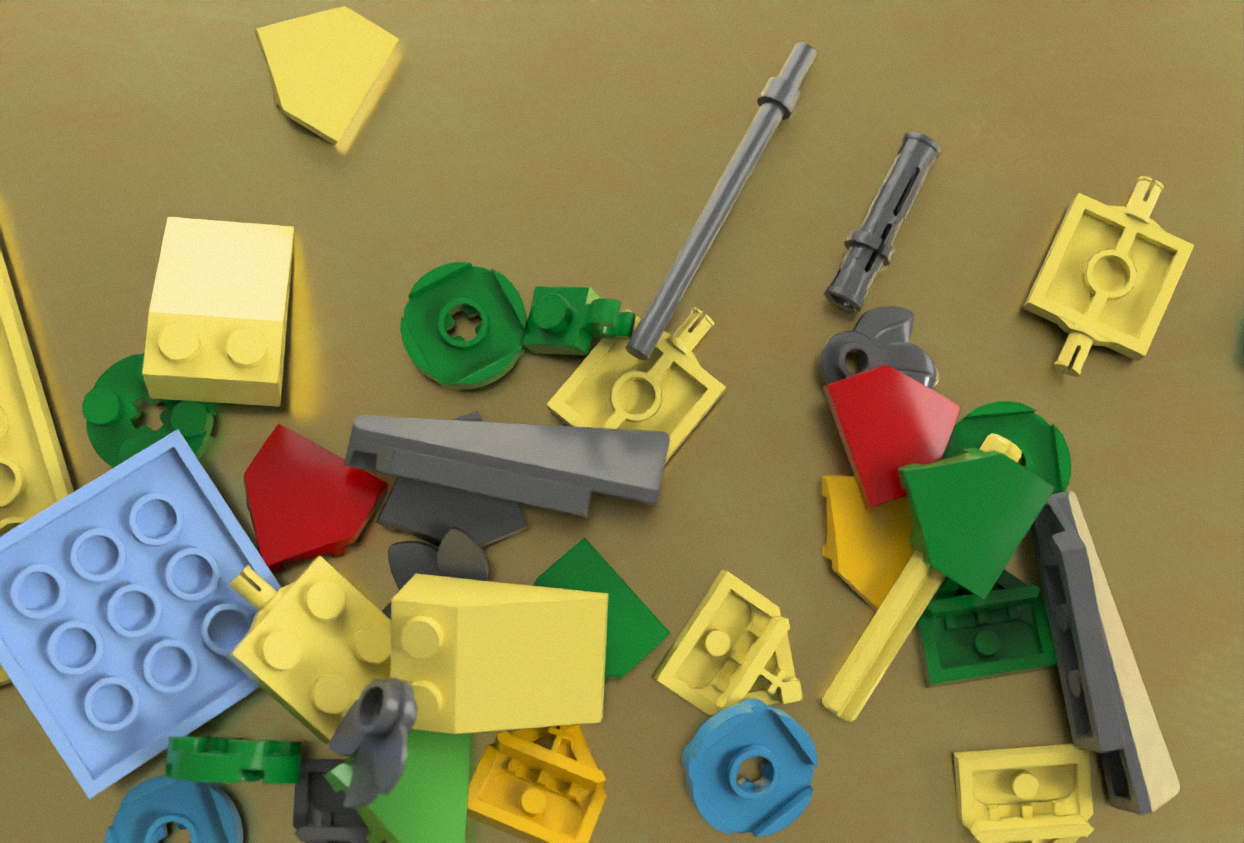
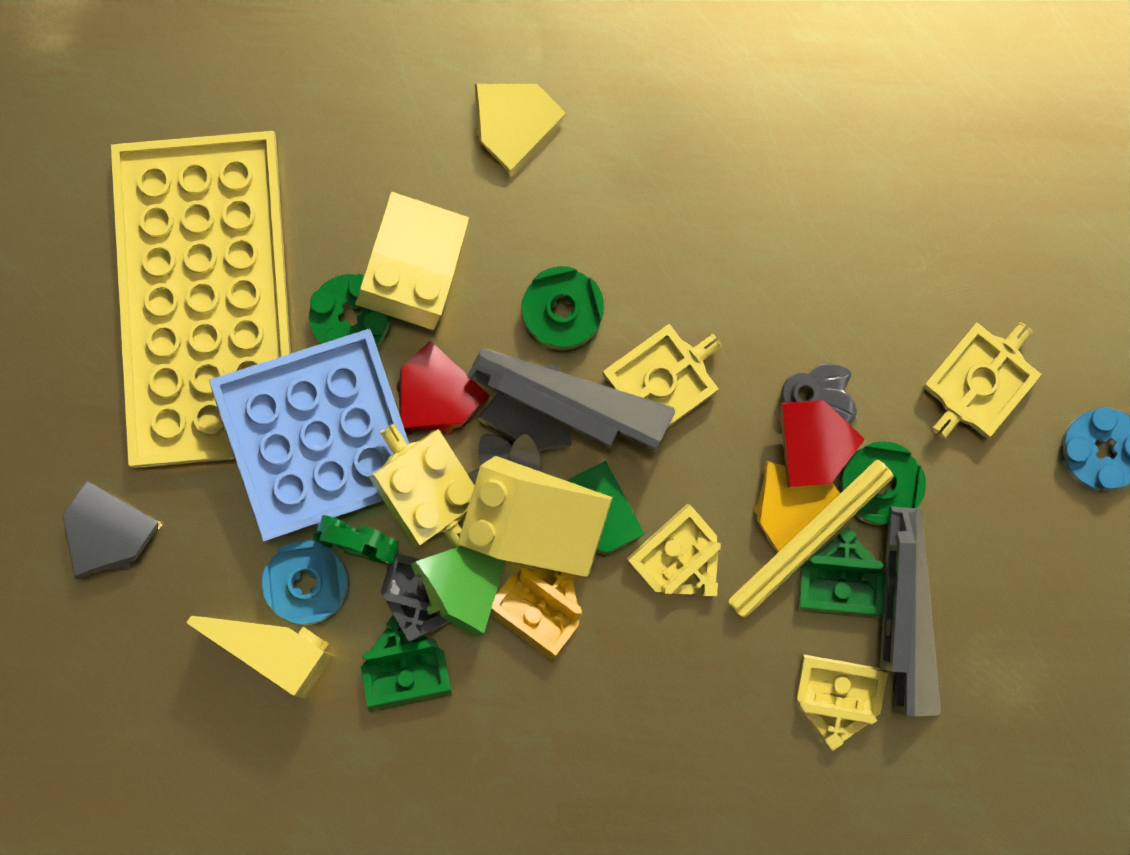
camera: 10 degrees right, 0 degrees up
dark grey plate [329,677,417,810] -> none
green plate [522,286,636,355] -> none
bar [625,42,817,361] -> none
dark azure plate [681,698,818,837] -> none
dark grey pin [824,132,941,312] -> none
green slope [898,447,1055,600] -> none

